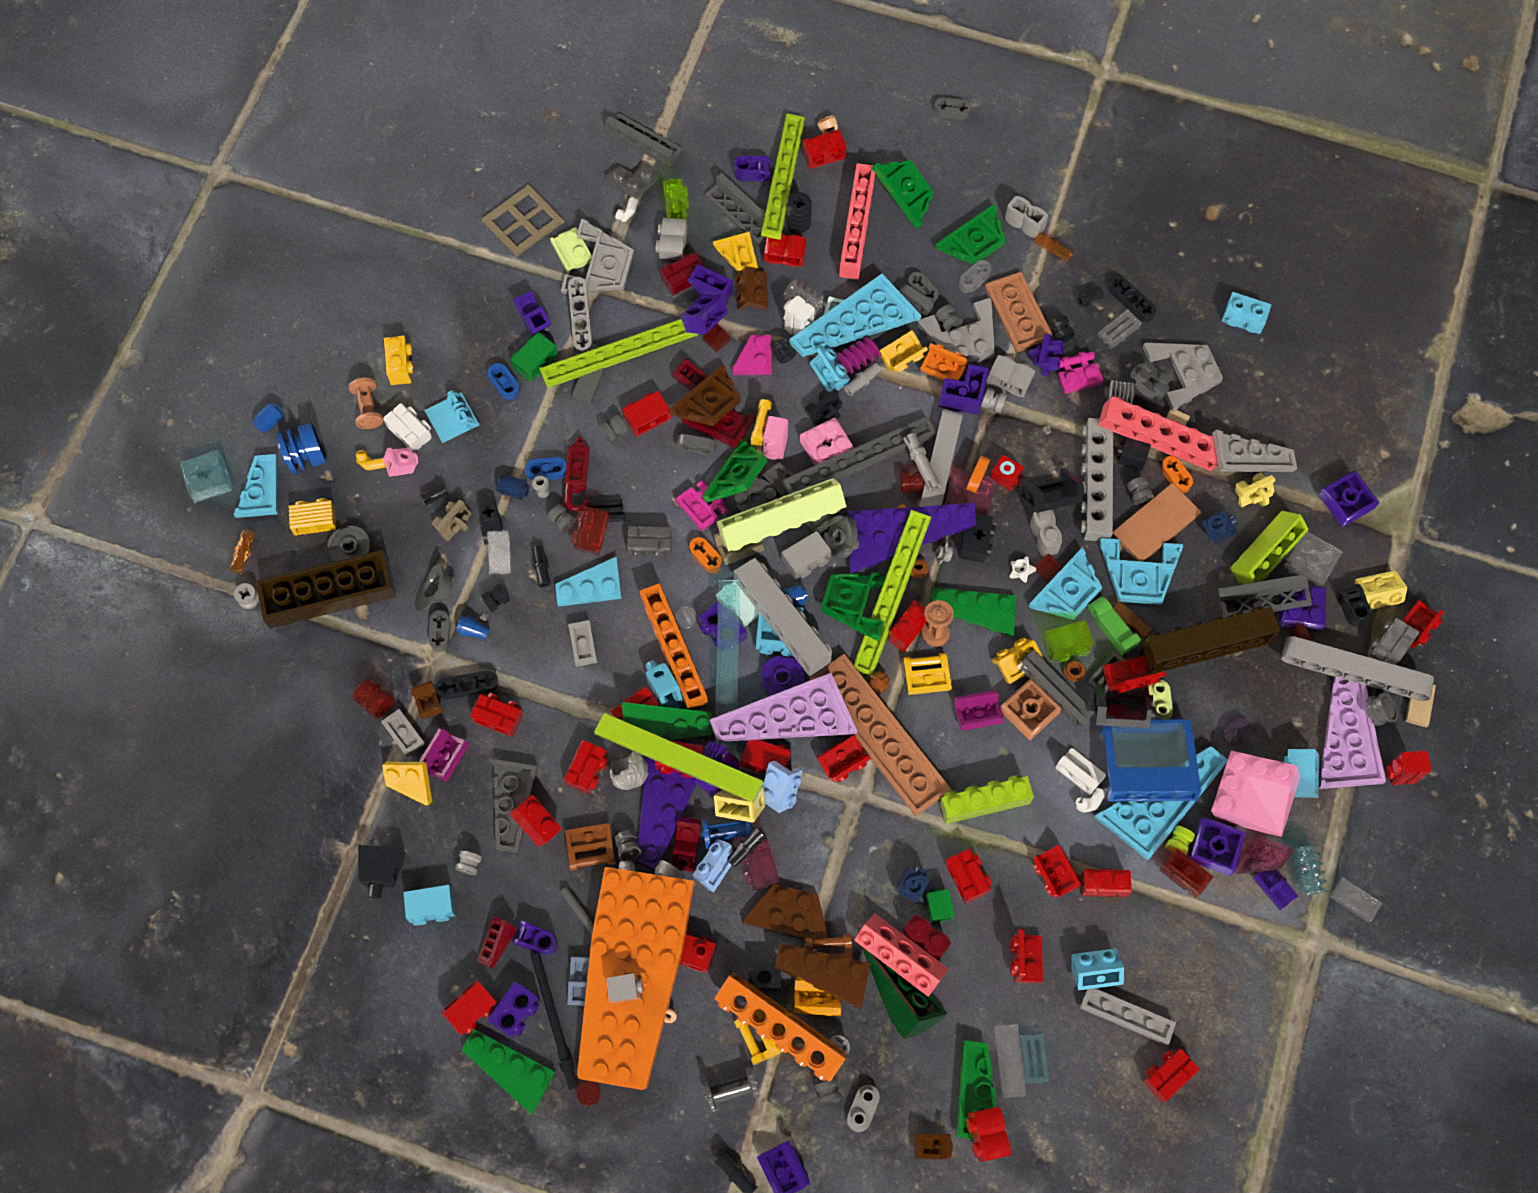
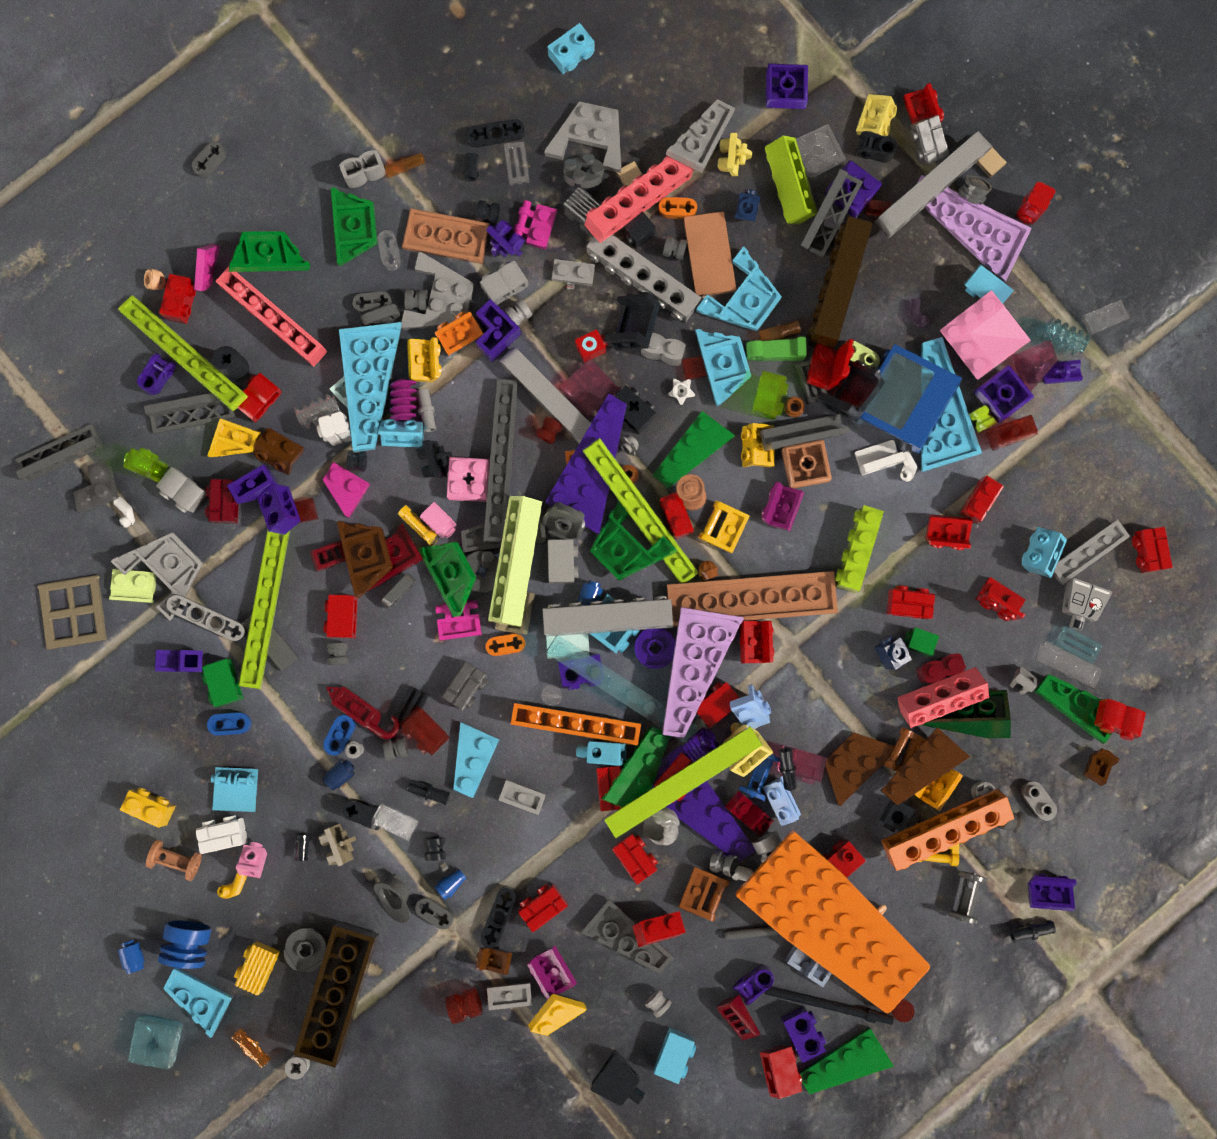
camera: 60 degrees left, 15 degrees up
light grey brick [606,973,644,1003] -> none
light grey pin [904,433,941,492] -> none
orange beam [966,455,990,493] -> none
none -> dark pink wing [194,244,220,291]
none -> light grey plate [552,259,595,286]
none -> light grey tile [1010,666,1037,695]
none -> light grey torso [1062,578,1112,631]

